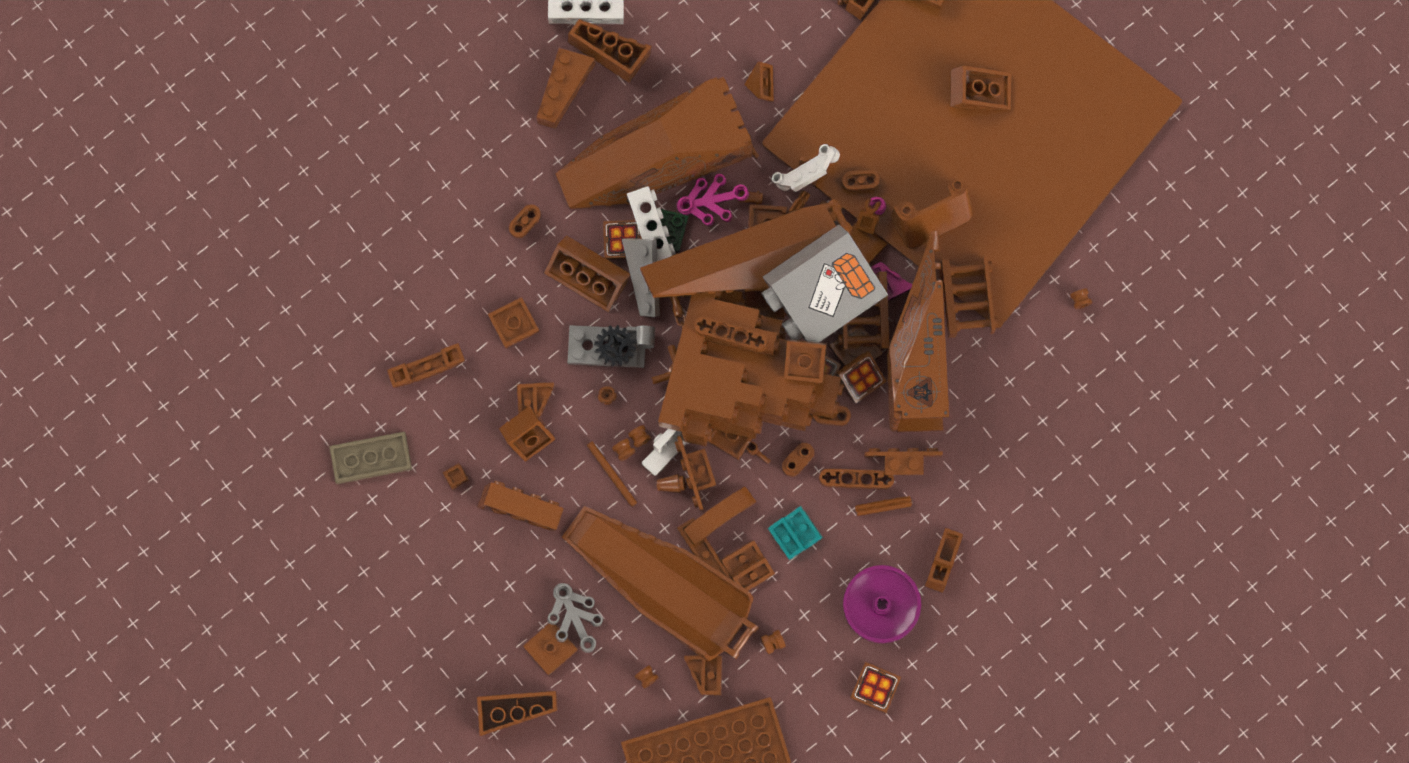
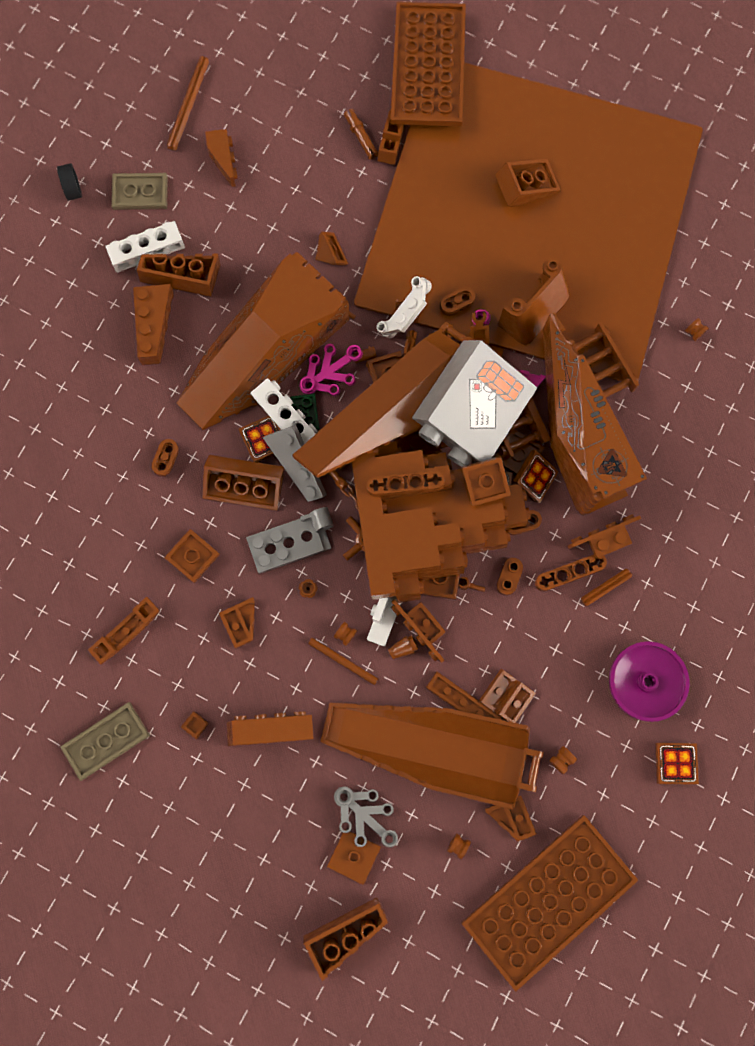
camera: 25 degrees left, 0 degrees up
dark orange slope [499,406,556,462] -> none
black gear [594,325,636,367] -> none
dark orange wheel [628,425,652,448] -> none
dark orange slope [683,487,757,546] -> none
teal slope [768,506,823,560] -> none
dark orange slope [925,528,963,593] -> none

